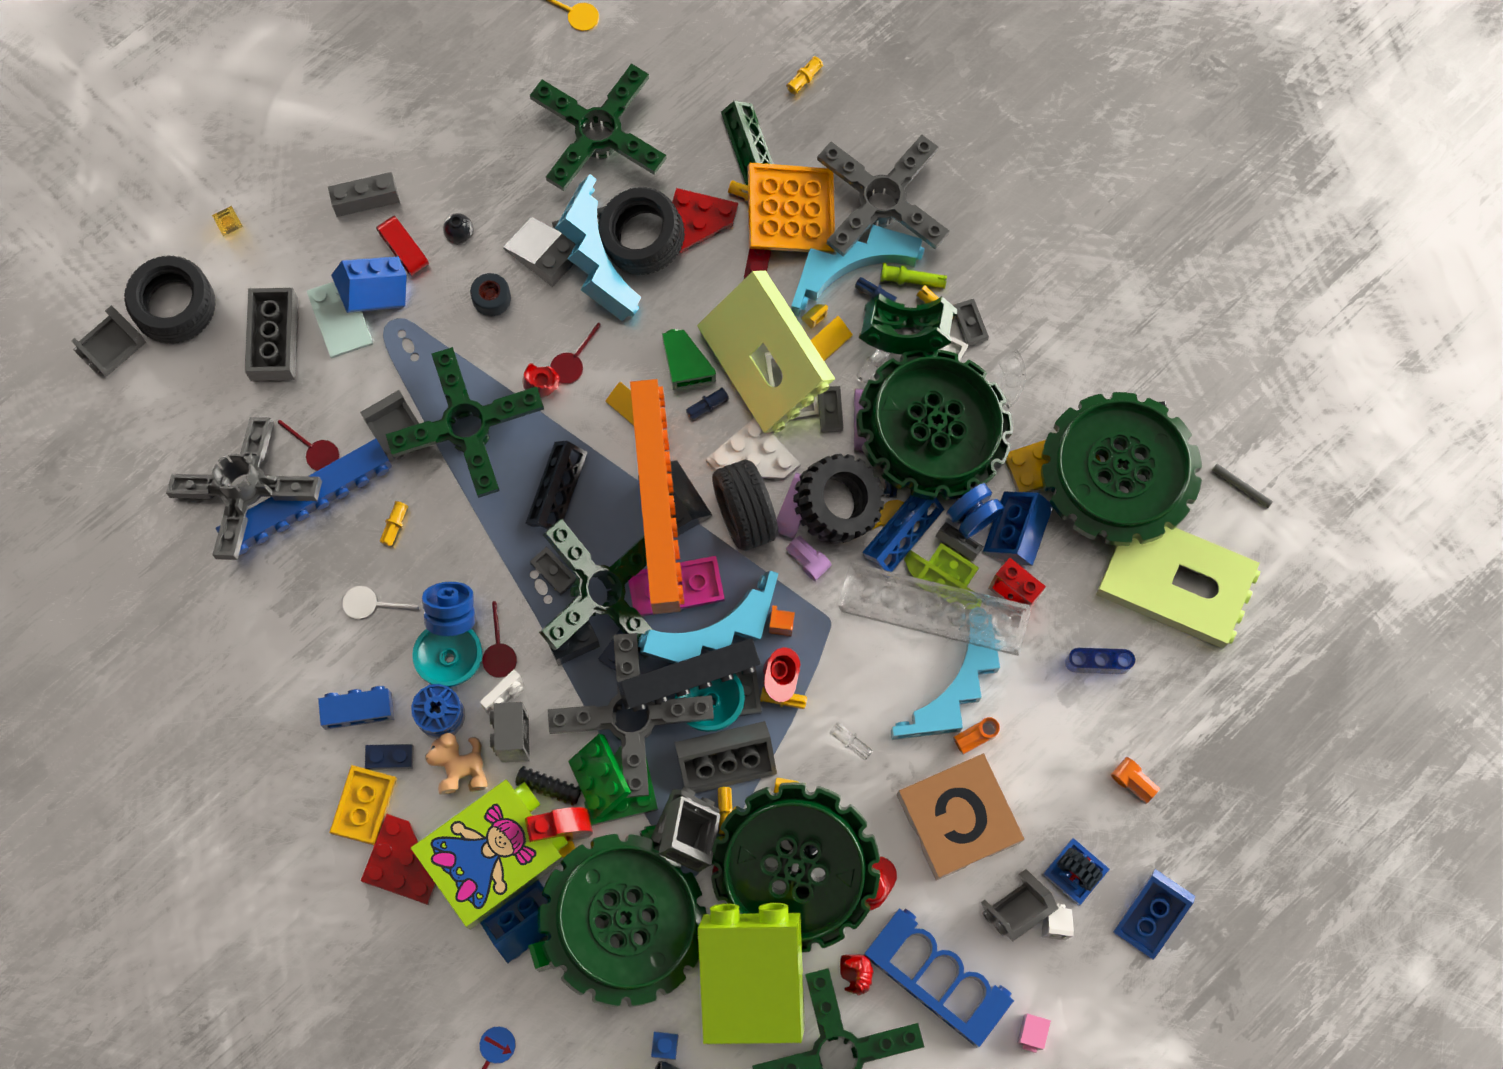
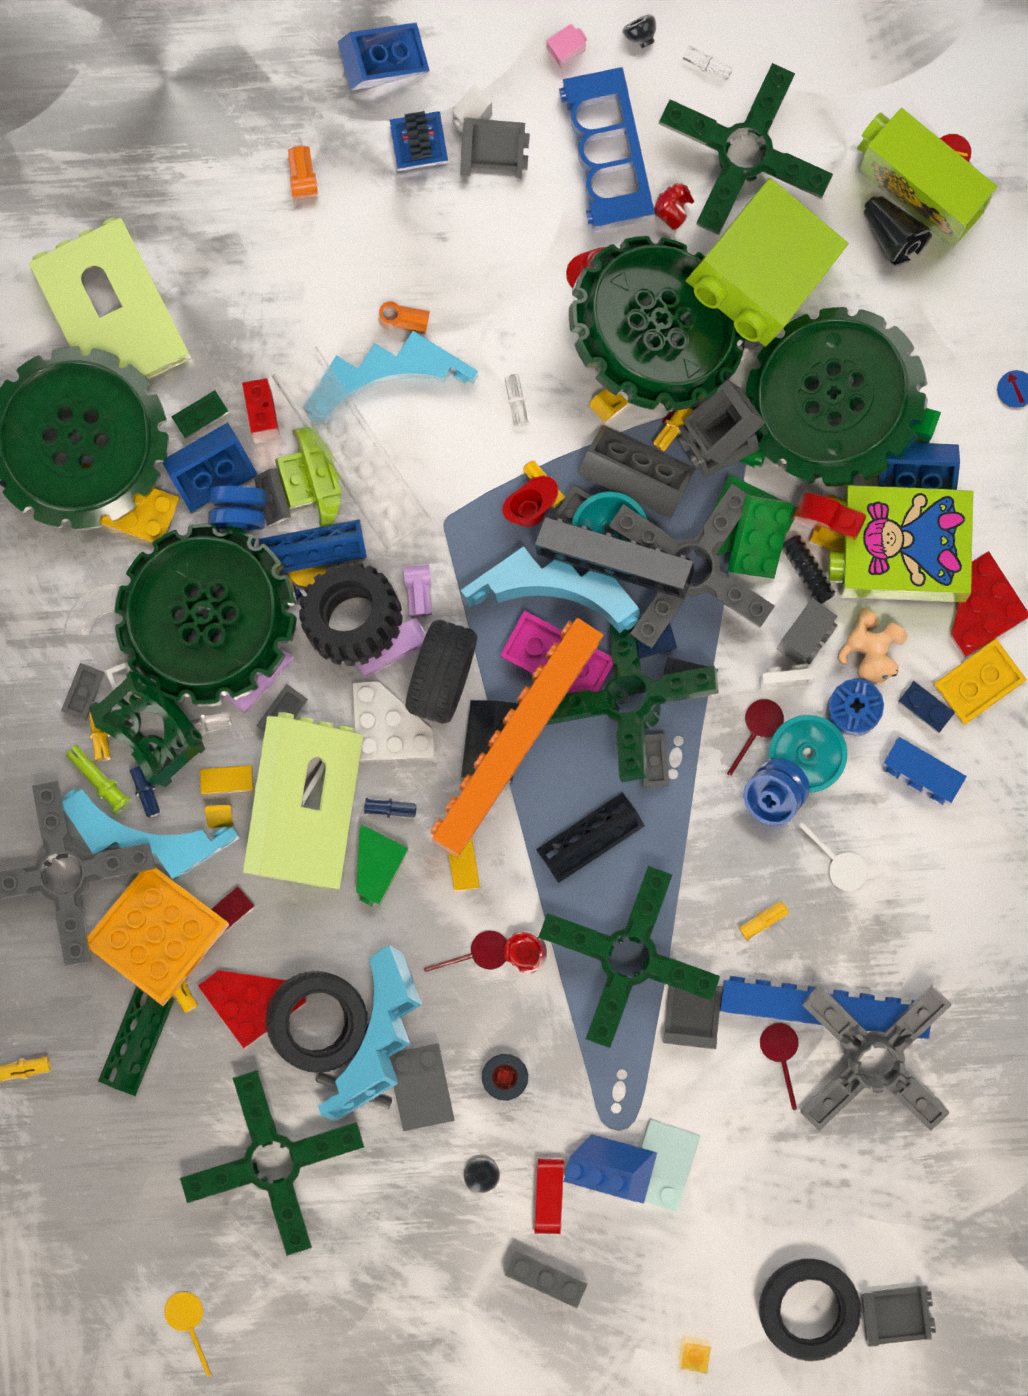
camera: 135 degrees left, 10 degrees up
dark grey brick [245,288,298,381] -> none
blue brick [651,1032,679,1060] -> none
orange panel [769,605,795,636] -> none
medium nougat tile [897,753,1025,881] -> none
clear blue beam [1065,647,1136,674] -> none
none -> dark green plate [171,390,229,440]

